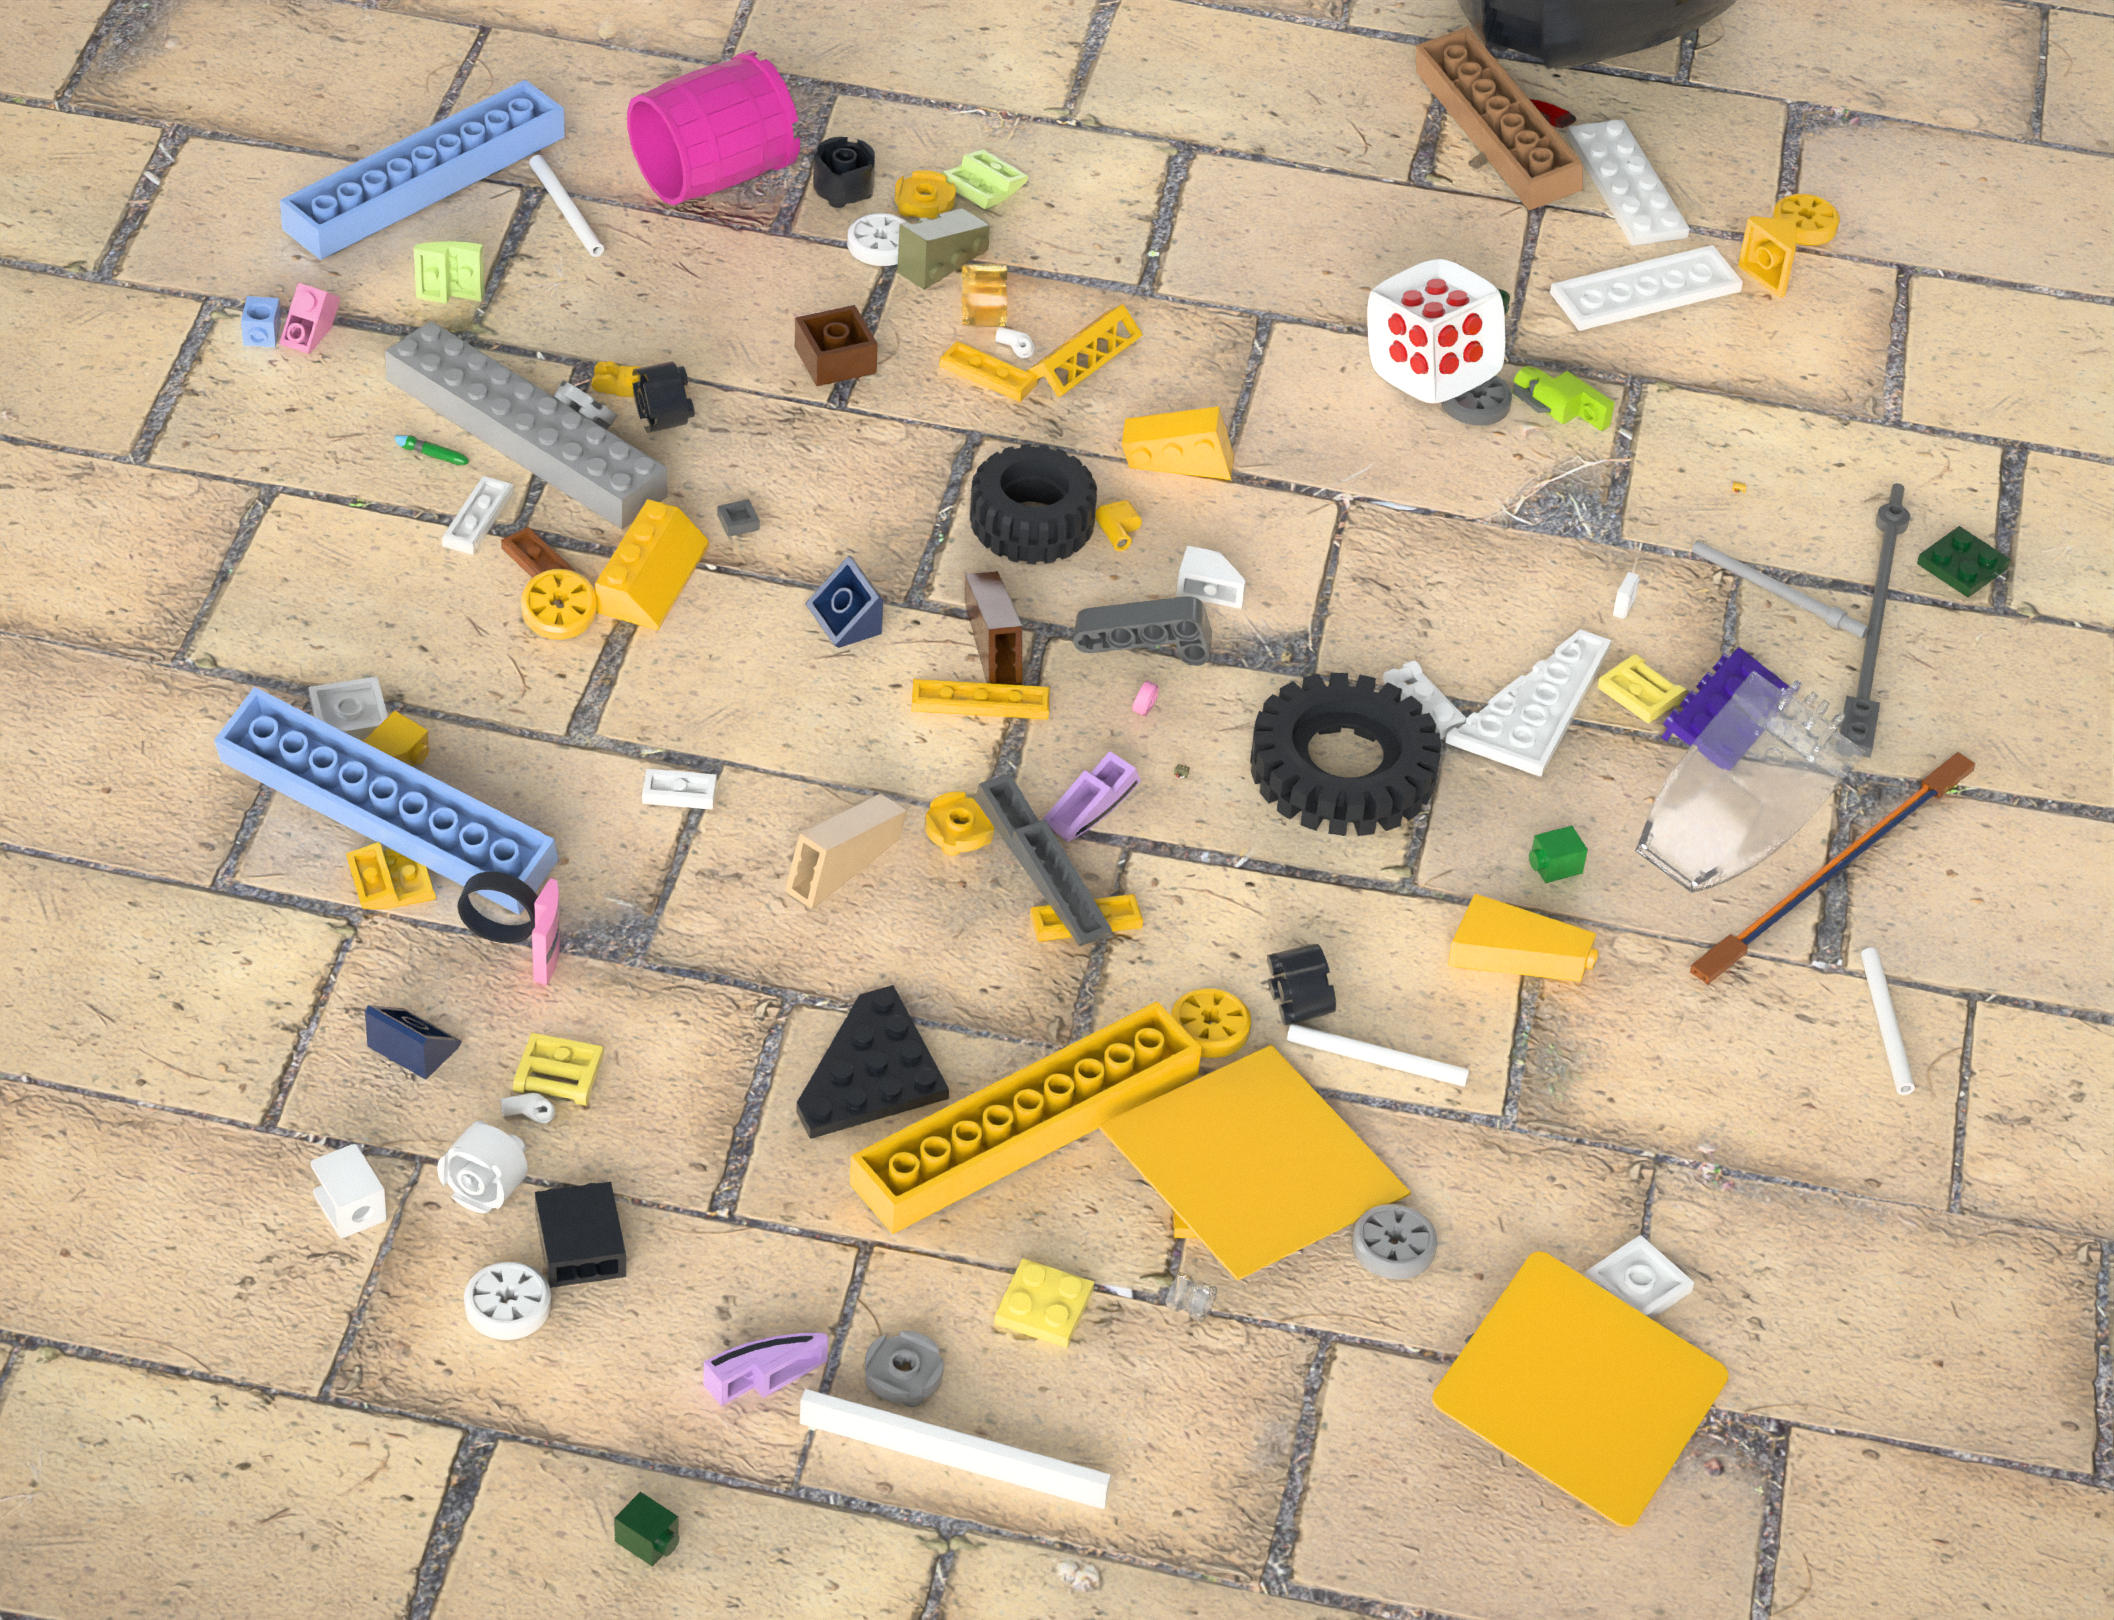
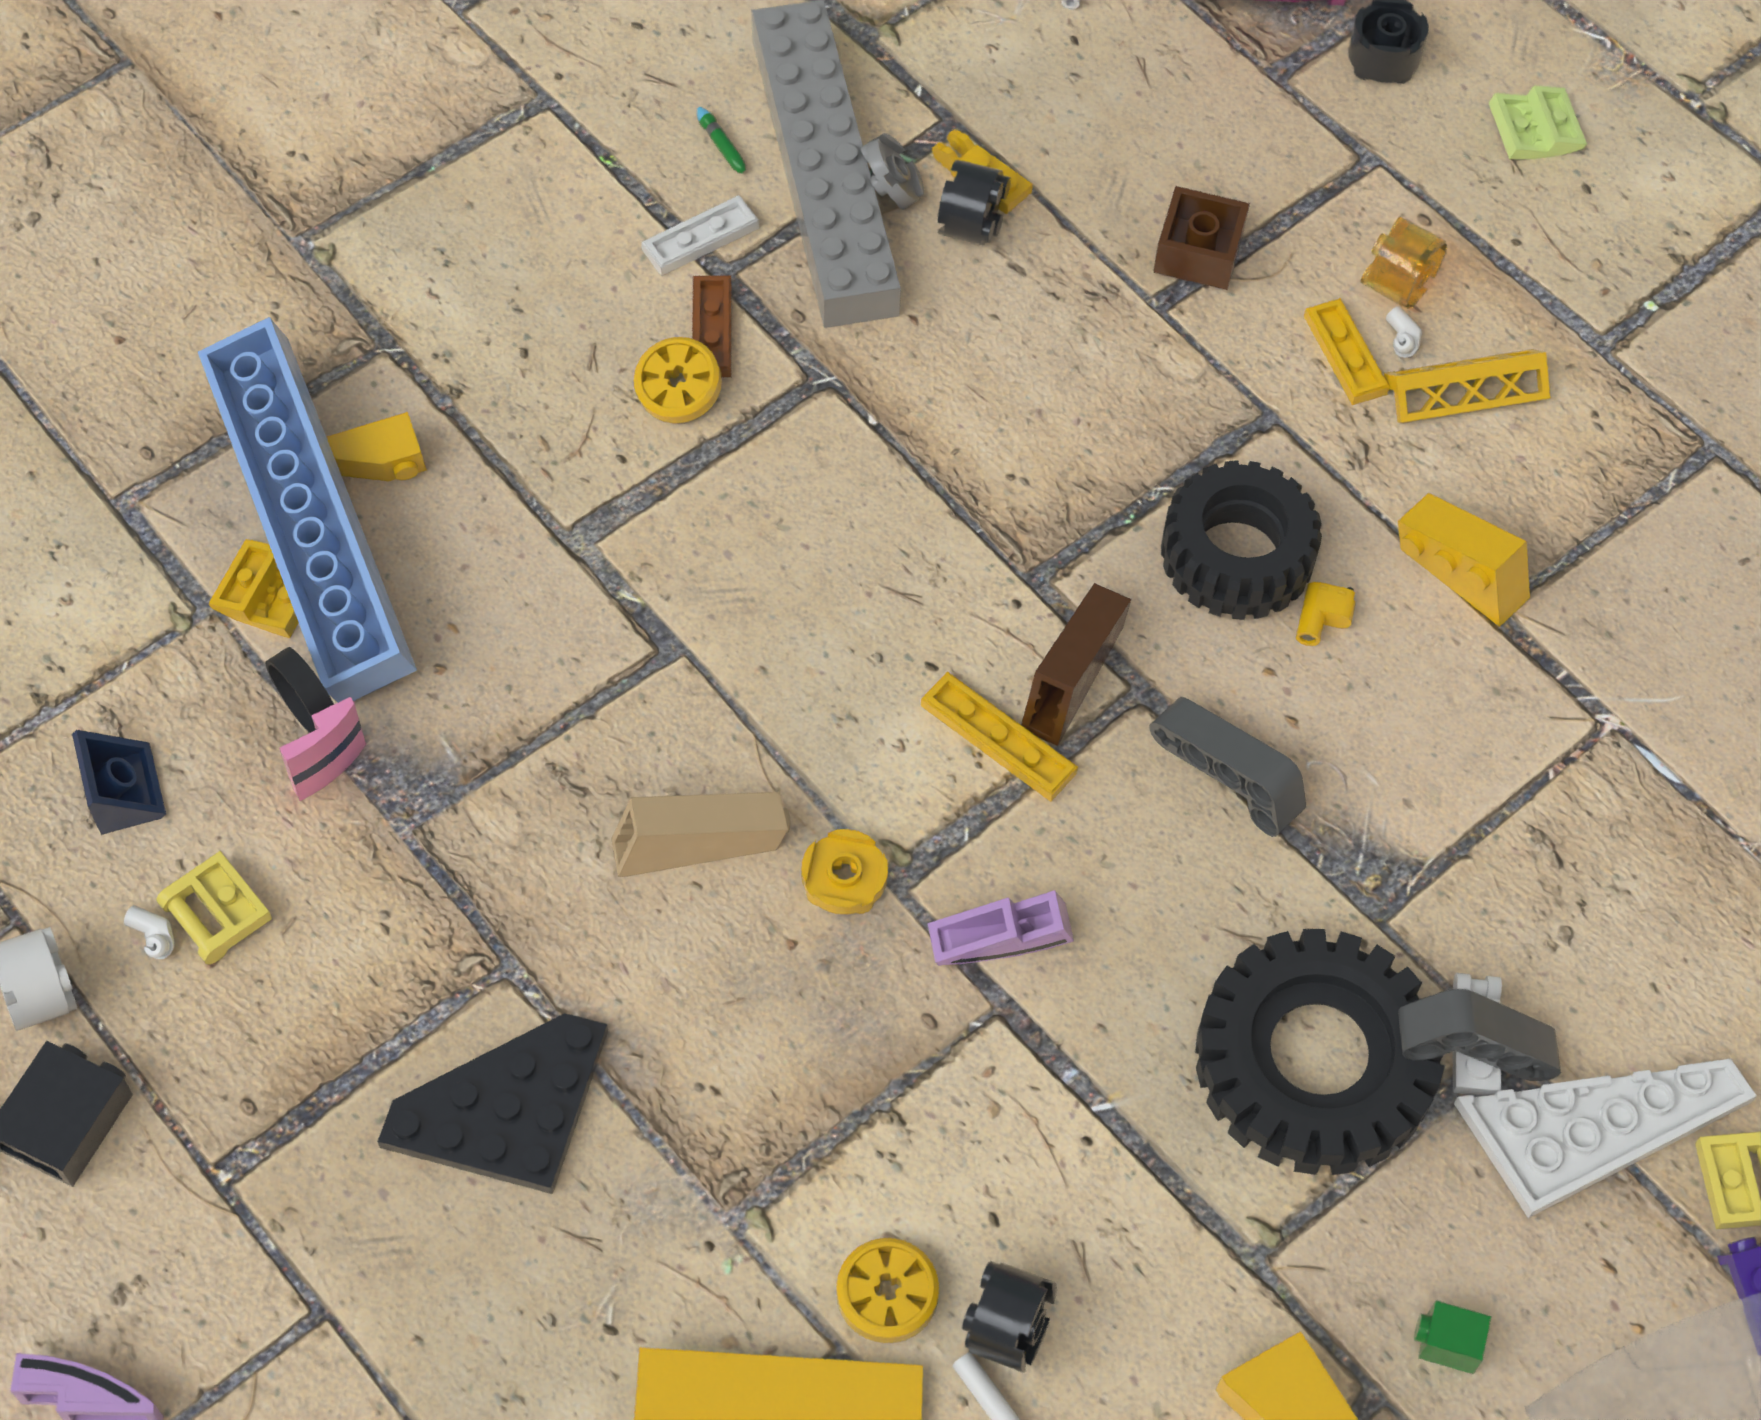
camera: 40 degrees right, 15 degrees up
white tile [308,677,388,739] -> none
yellow slope [595,499,709,630] -> none
white plate [642,769,717,809] -> none
dark grey plate [717,499,760,537] -> none
dark blue slope [805,555,883,648] -> none
white wheel [847,213,911,266] -> none
yellow brick [850,1001,1201,1234] -> none
yellow plate [894,170,956,220] -> none
wedge [897,208,990,290] -> none
dark grey slope [975,773,1112,946] -> none
yellow tile [1030,894,1143,942] -> none
bright pink tile [1132,680,1160,716] -> none
olive piece [1174,764,1190,778] -> none
white slope [1176,545,1246,609] -> none
none -> dark grey beam [1398,989,1561,1081]

